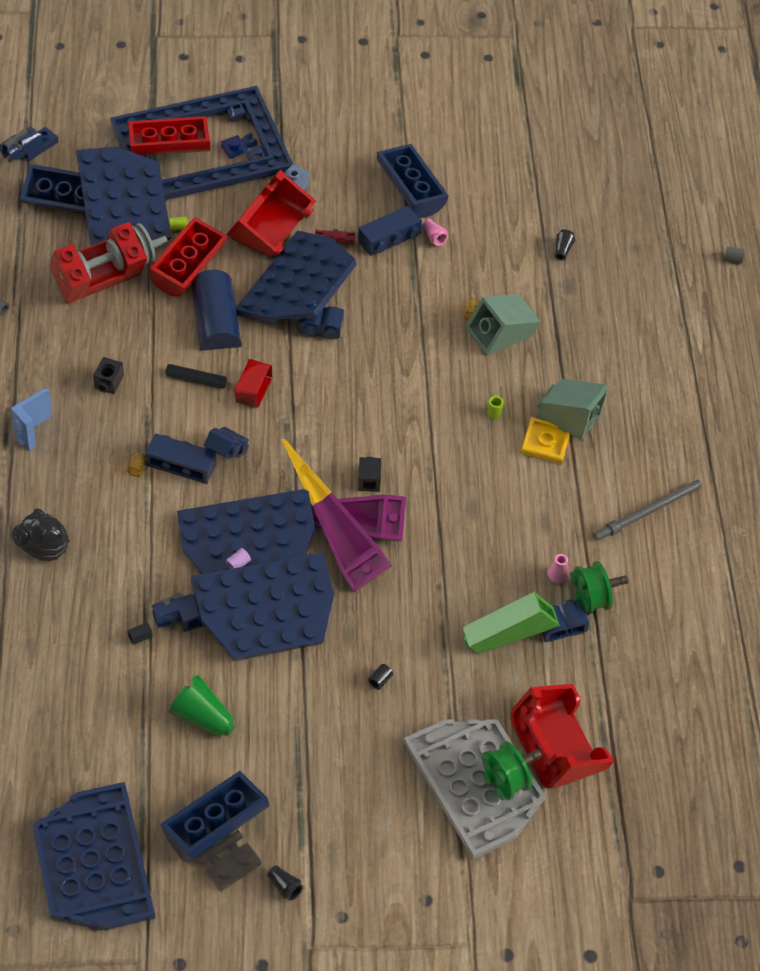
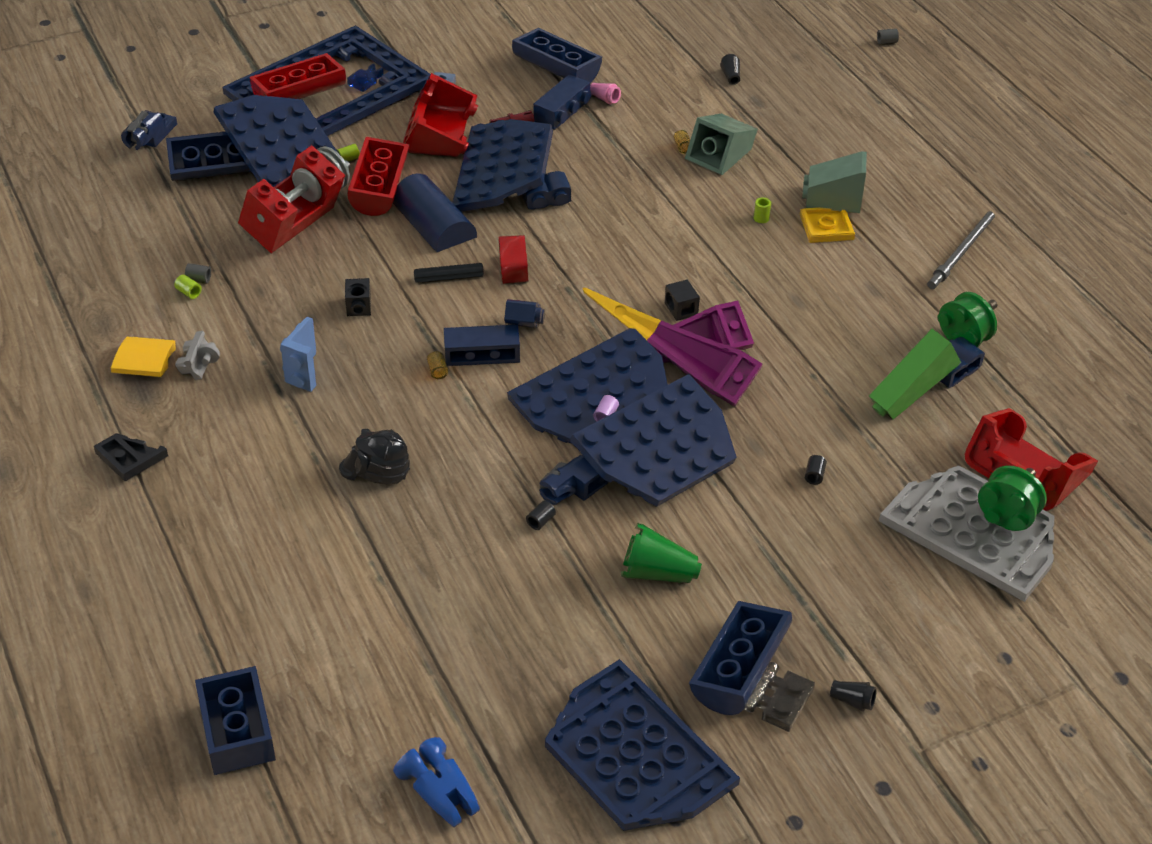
camera: 20 degrees left, 10 degrees down
bright pink cone [547,554,569,584] -> none

